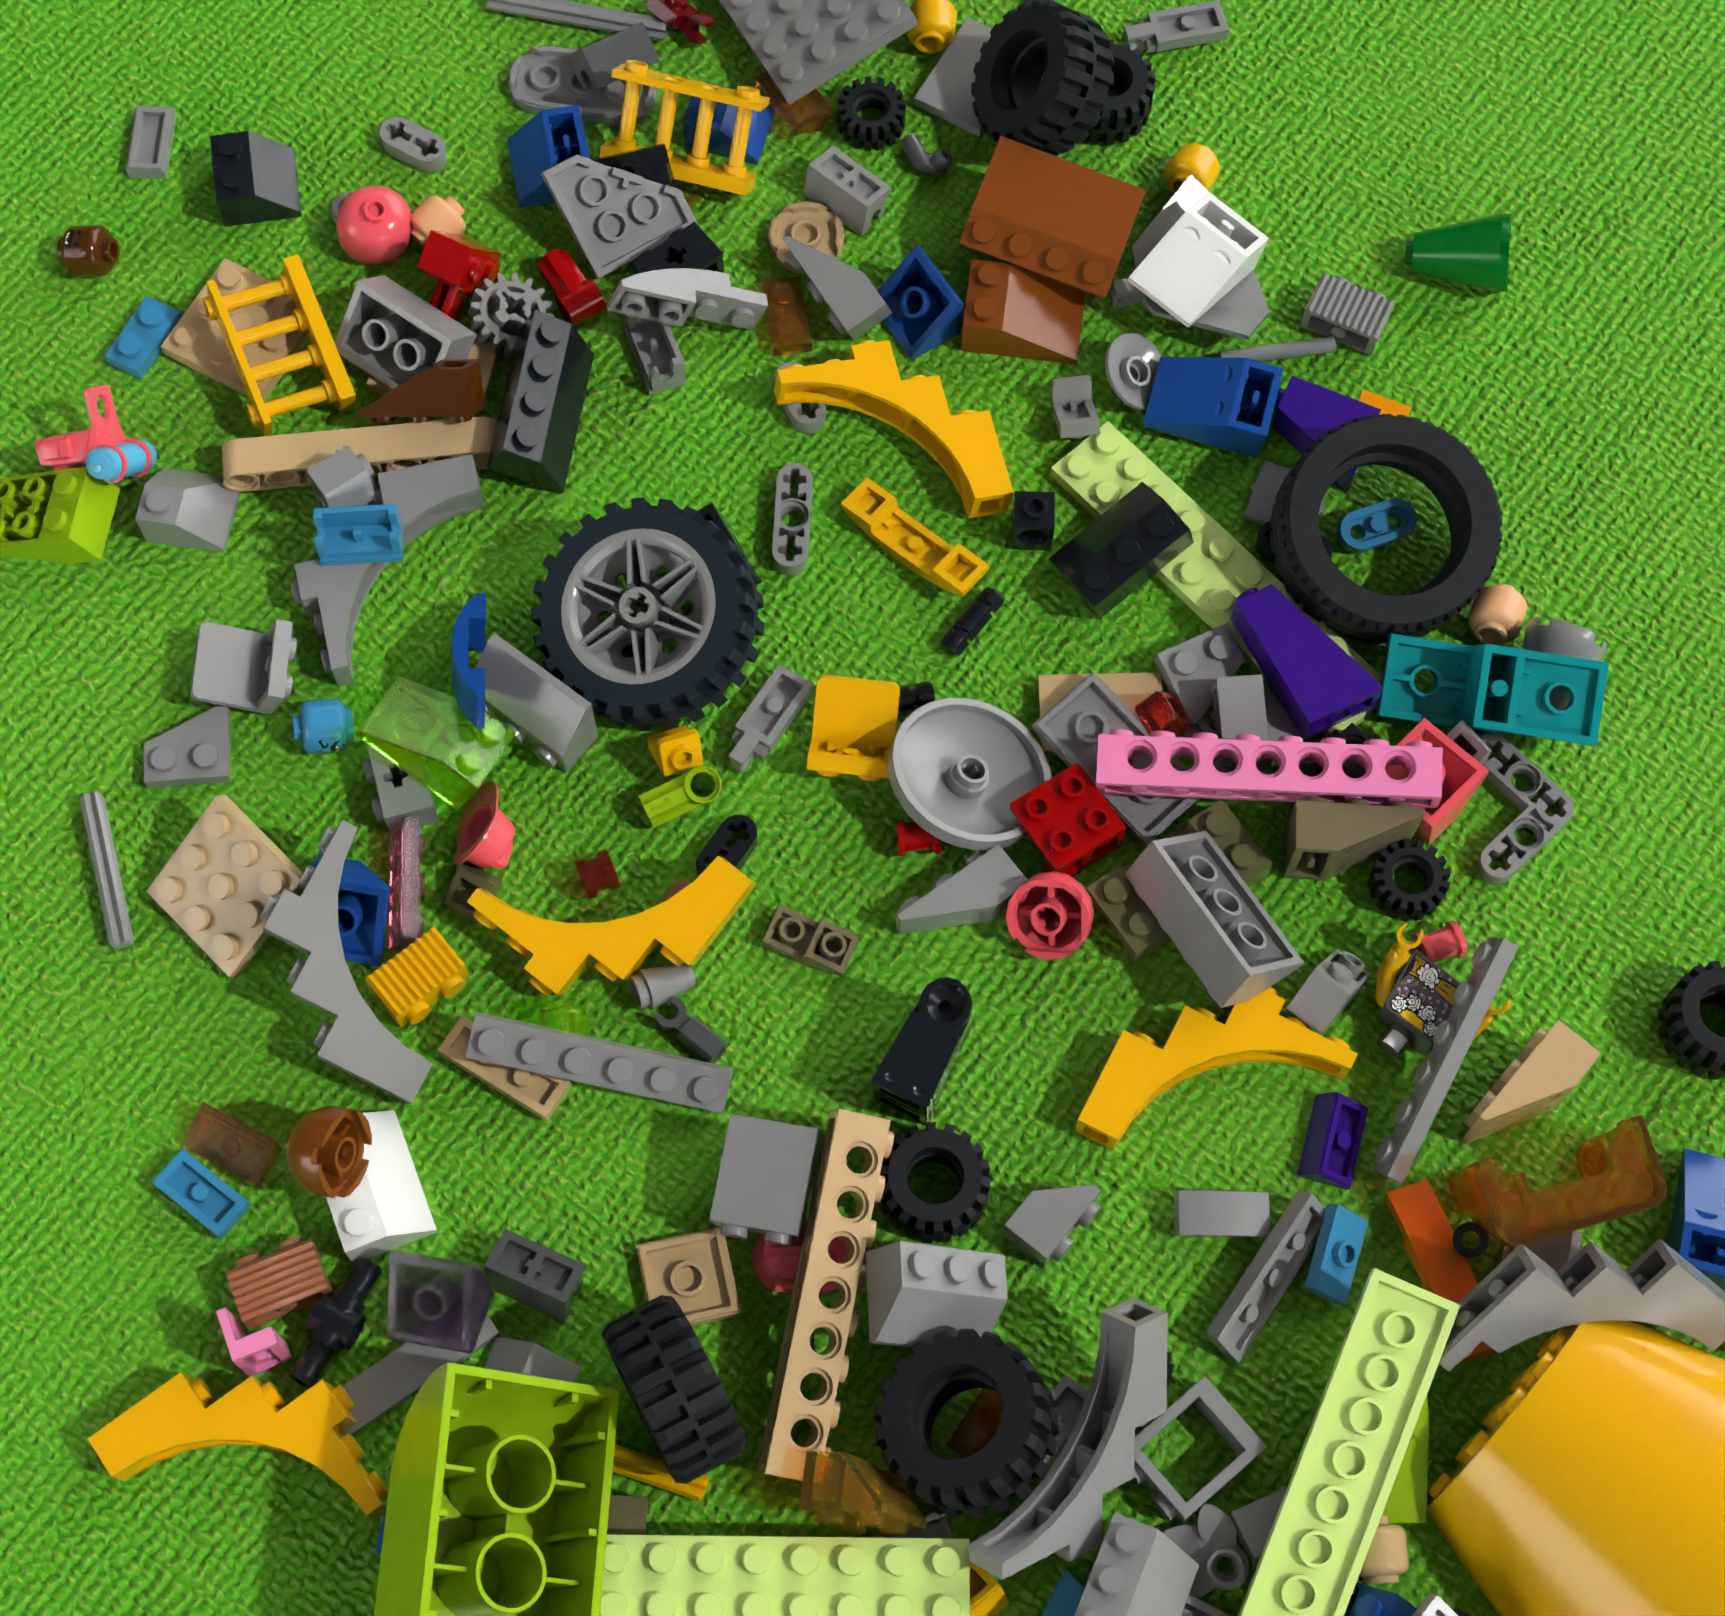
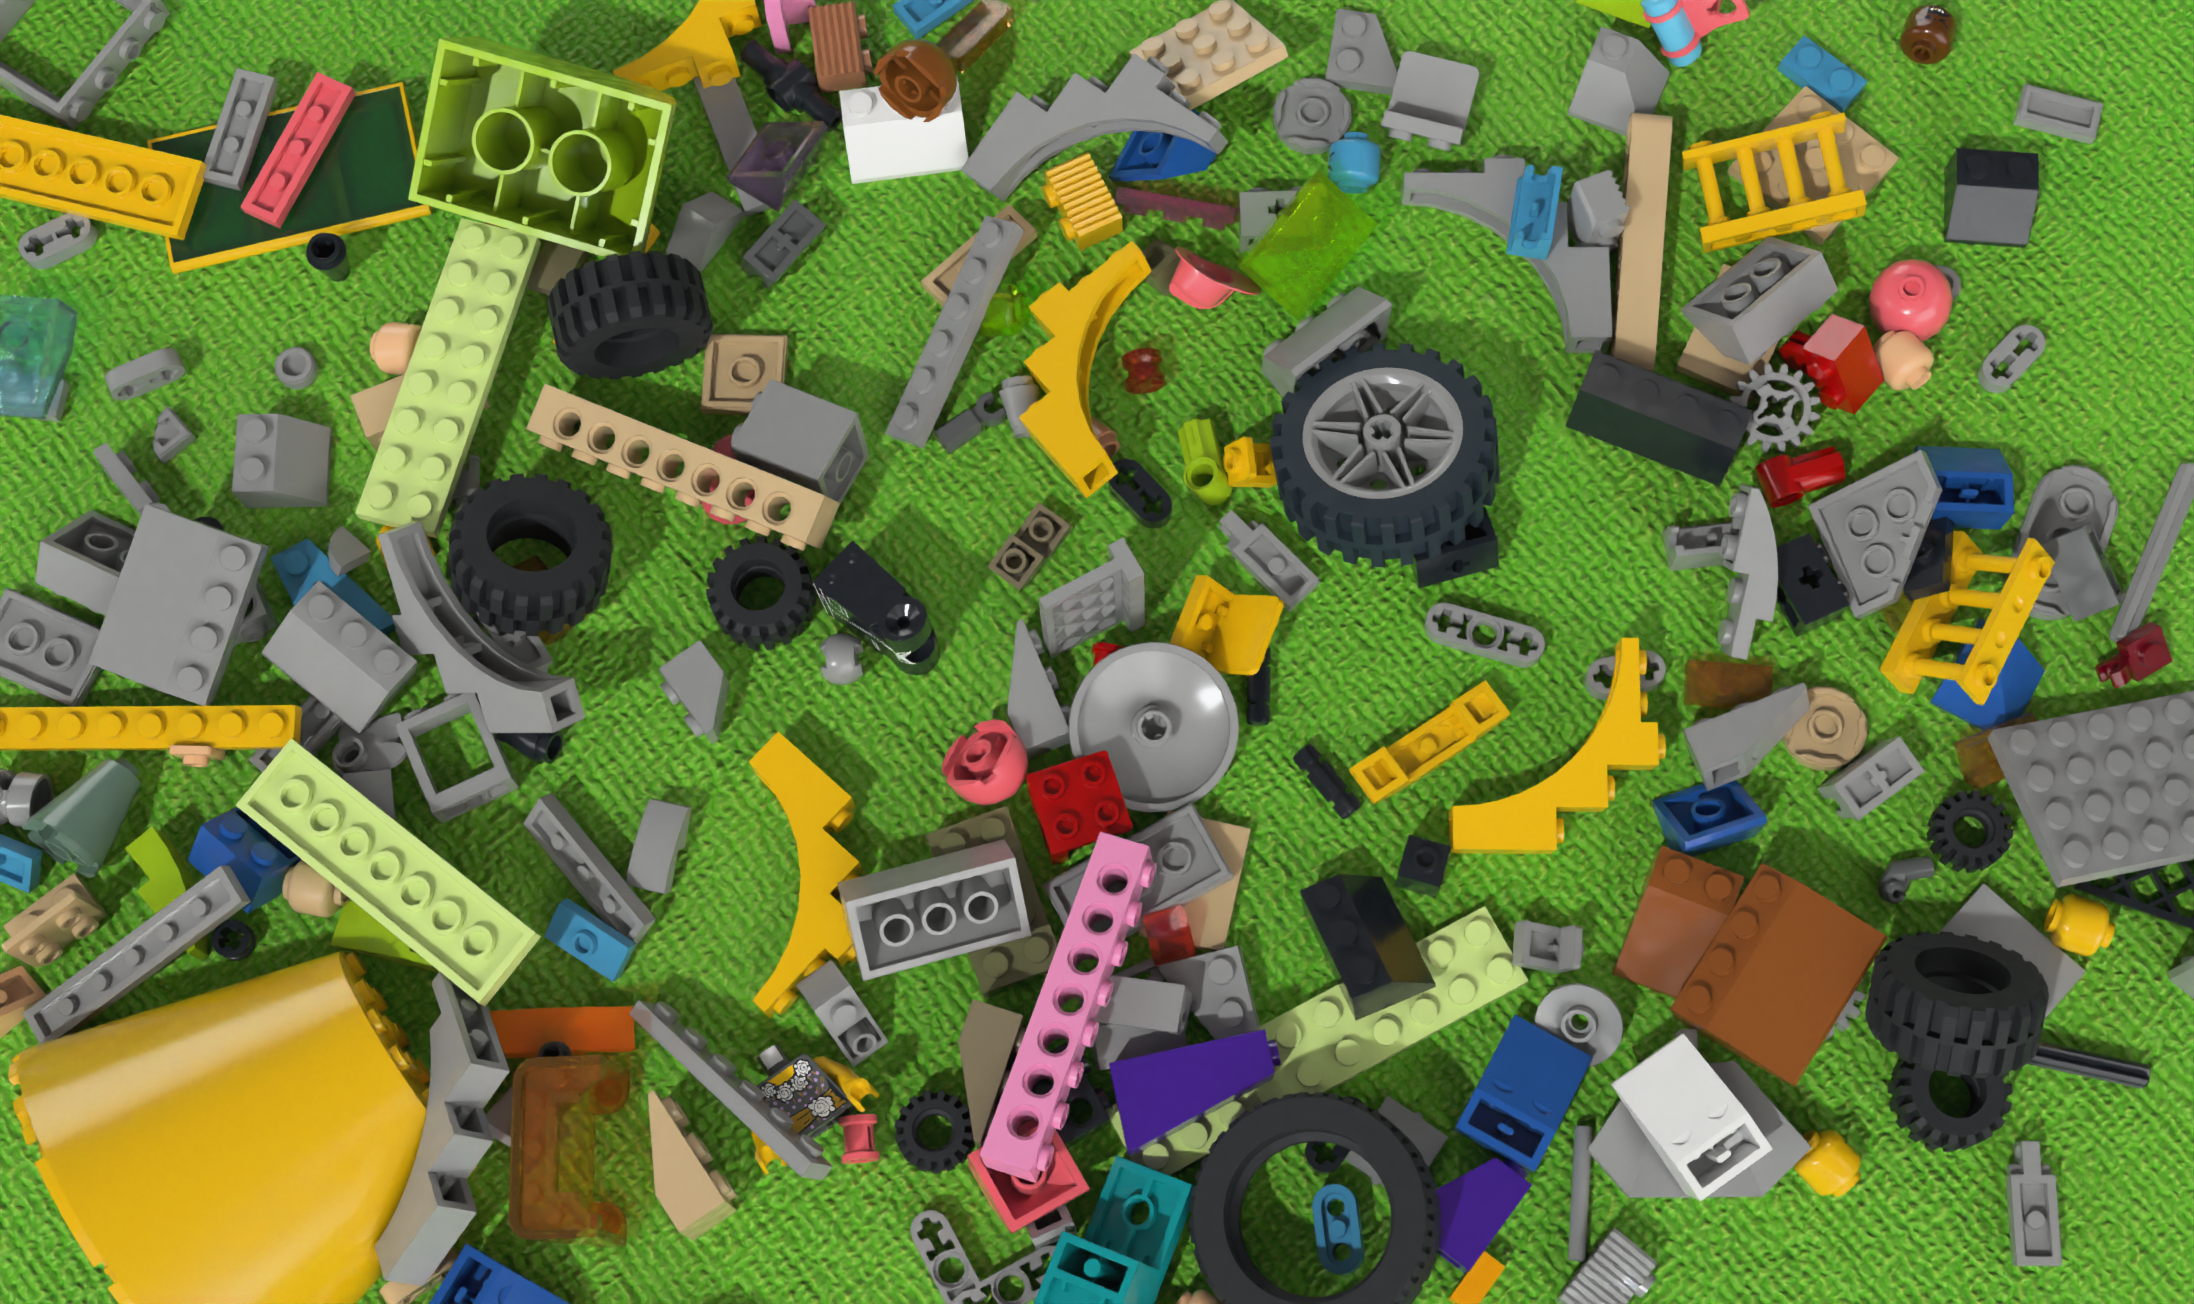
camera: 110 degrees right, 5 degrees up
reddish brown slope [357,359,485,423] -> none
blue slope [452,593,486,728] -> none
clear yellow slope [799,1451,926,1536] -> none
light grey slope [866,1241,1008,1347] -> none
dark purple slope [1298,1092,1368,1190] -> none
none -> light grey piece [820,633,864,685]
none -> light grey fence [1038,538,1145,659]
none -> light grey tile [1273,78,1351,154]

